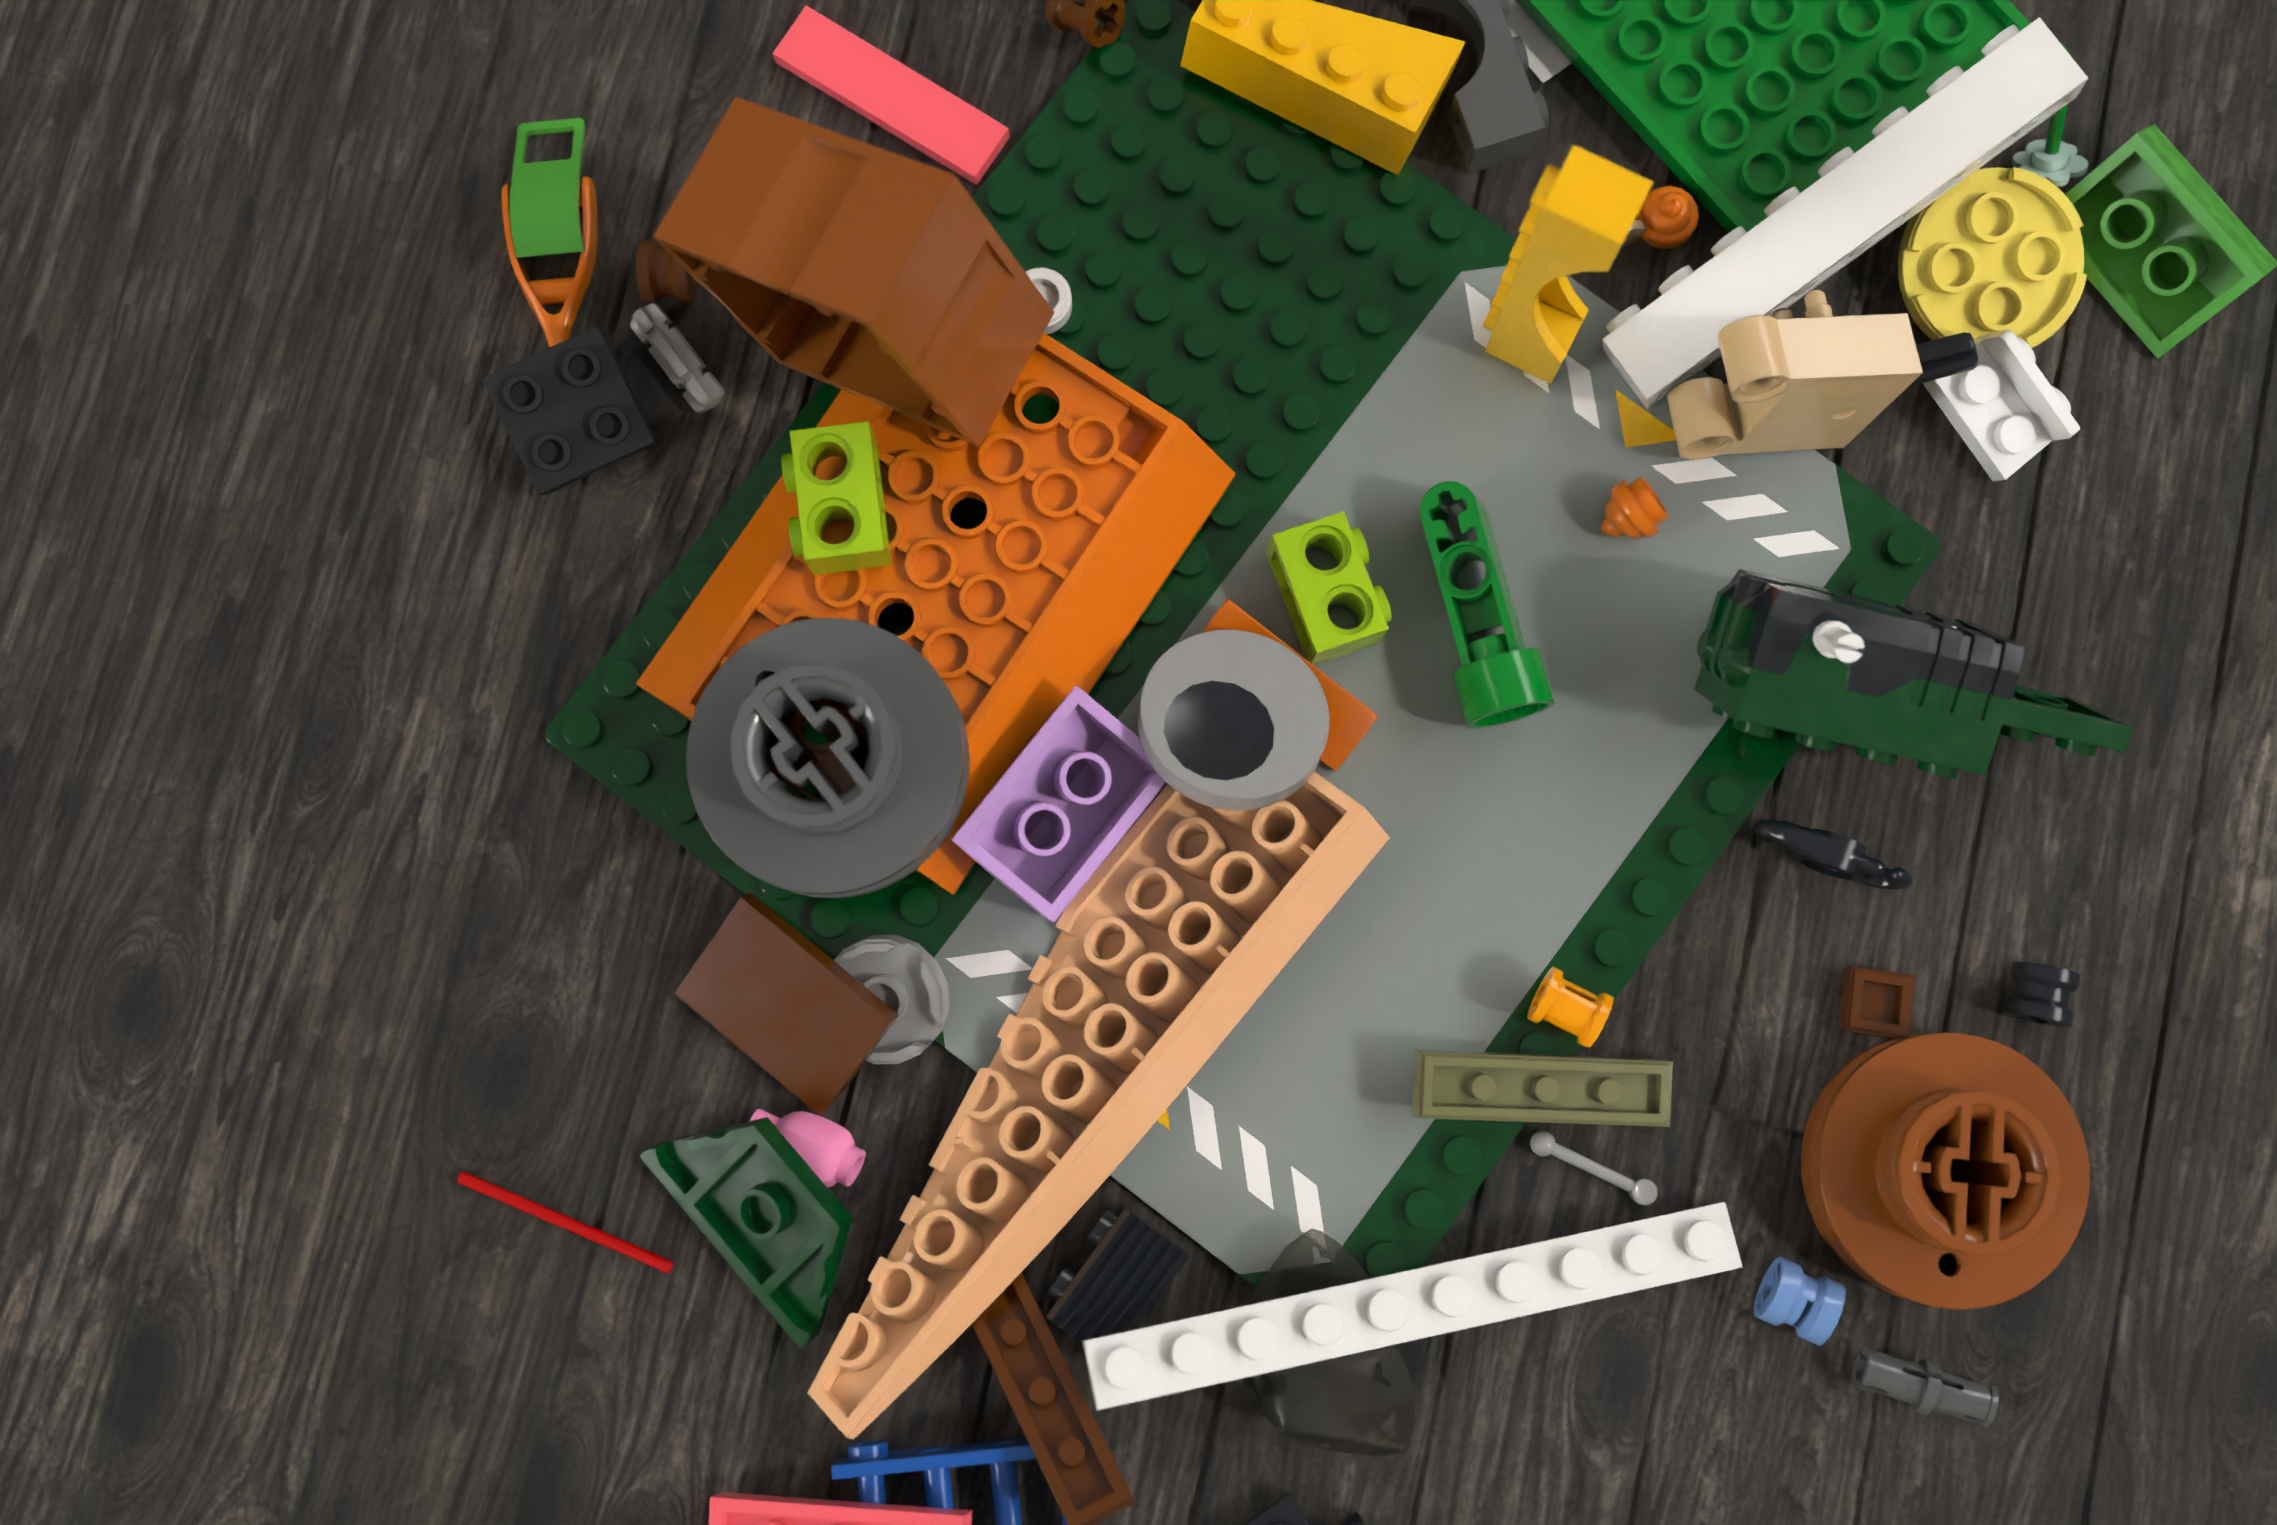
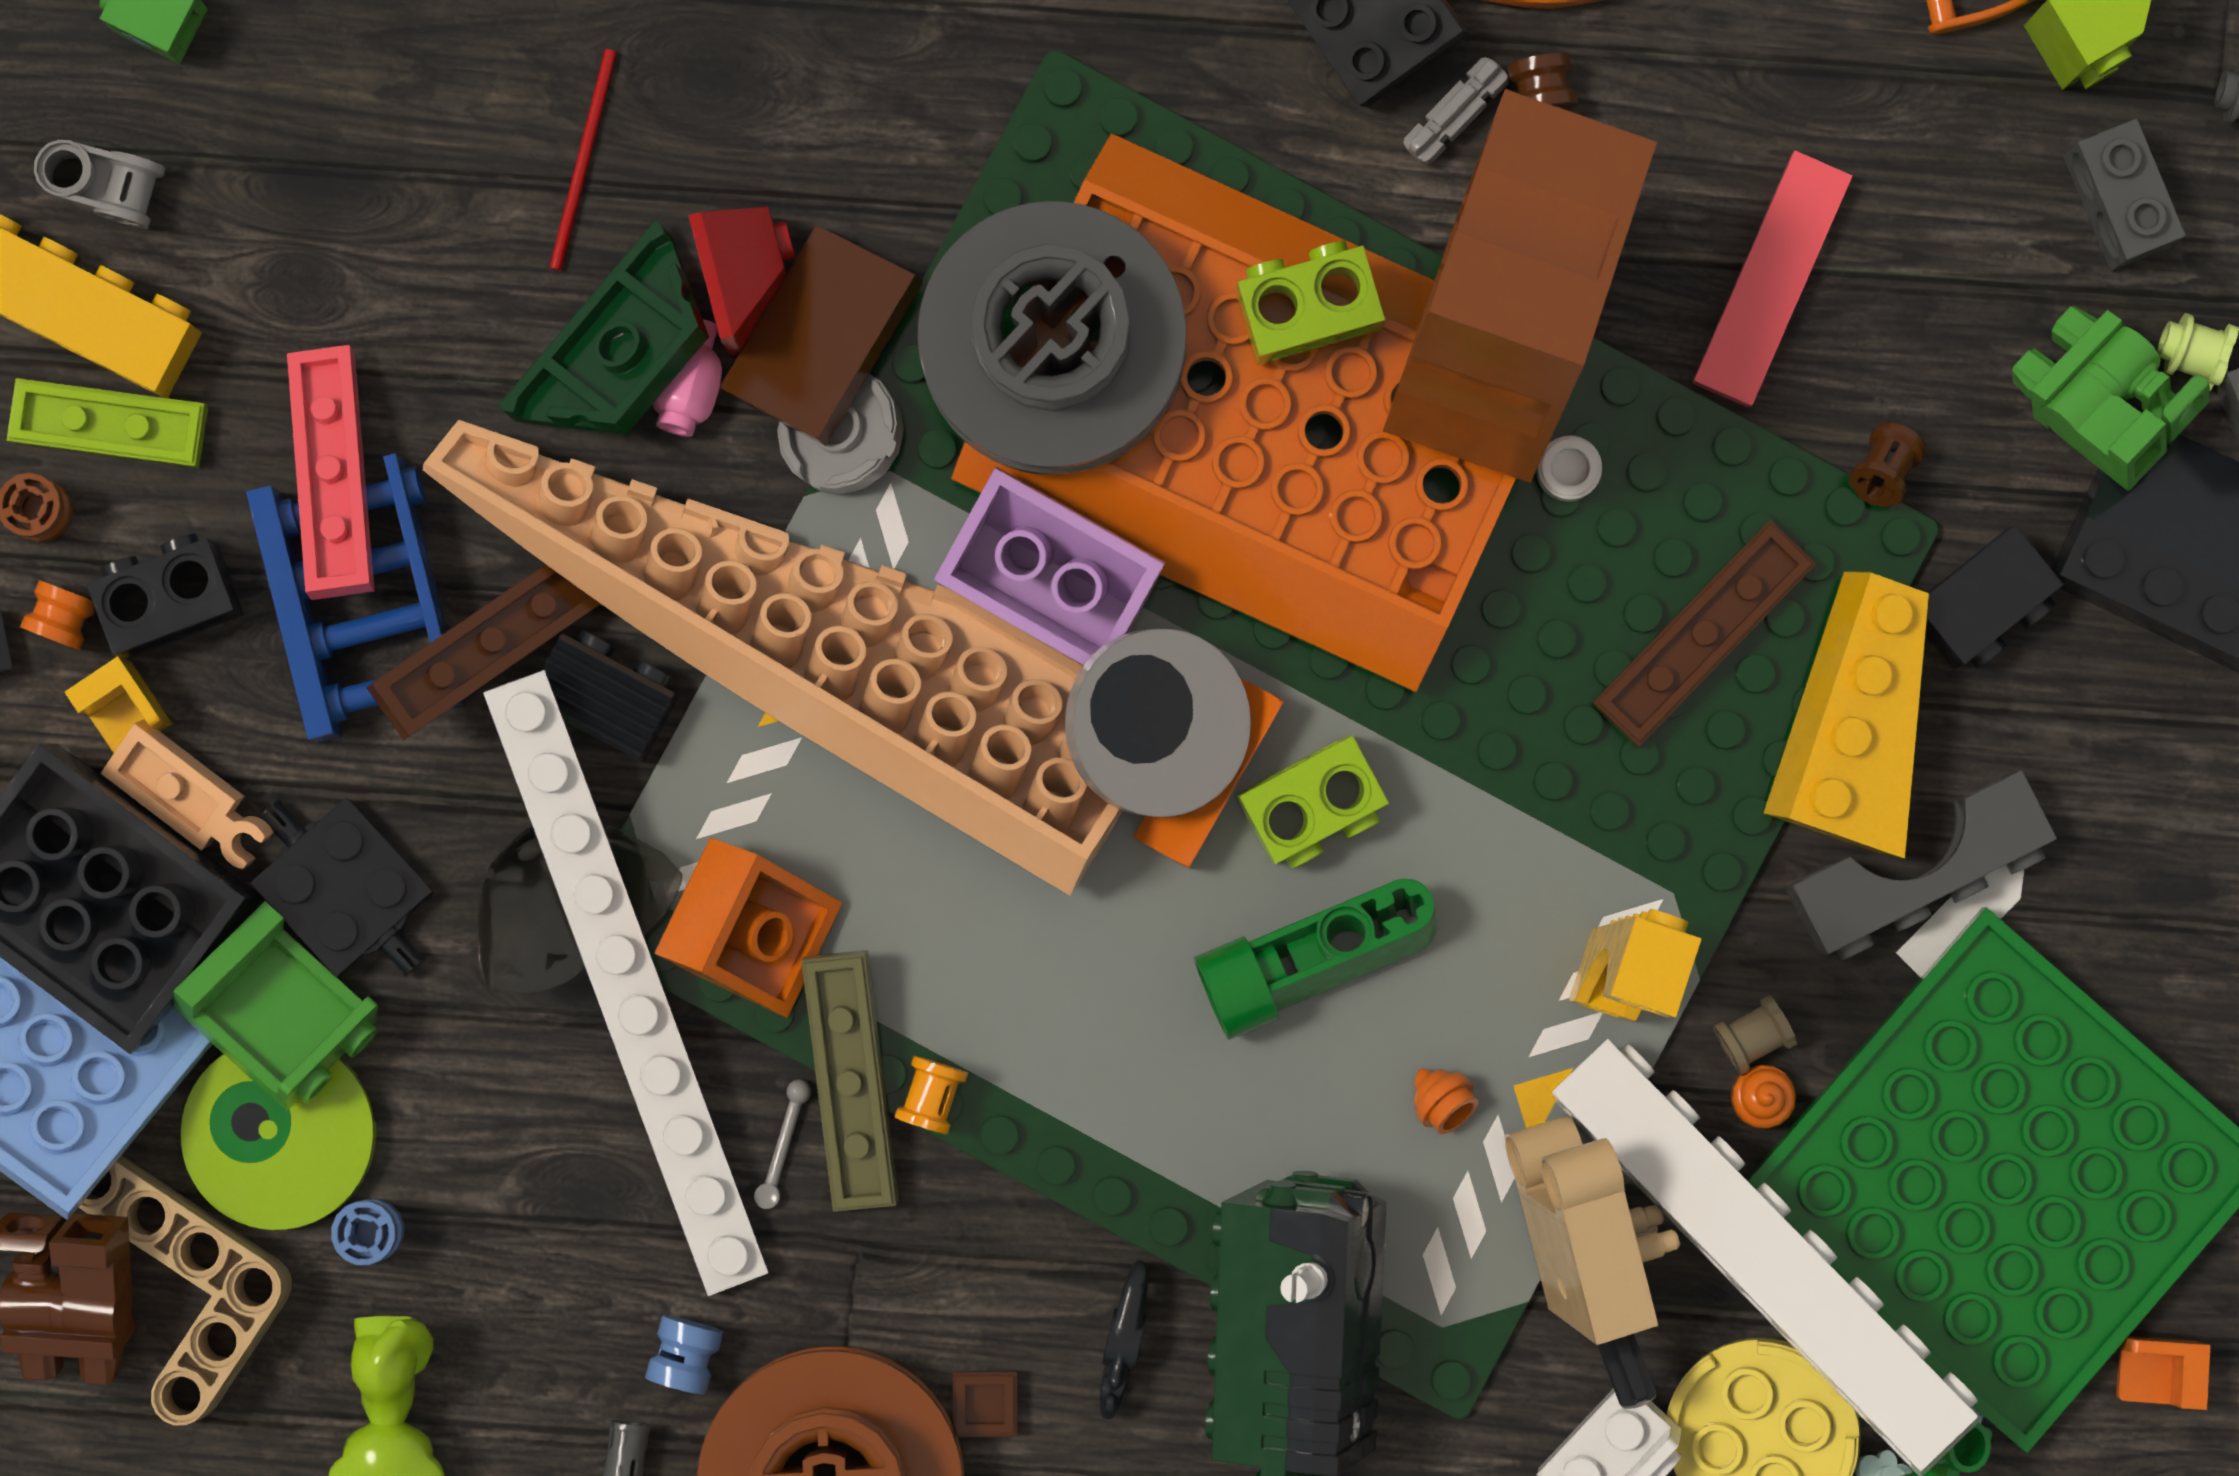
camera: 75 degrees right, 5 degrees up
none -> orange slope [654,837,842,1018]
none -> red slope [688,207,795,358]
none -> reddish brown tile [1591,519,1816,748]

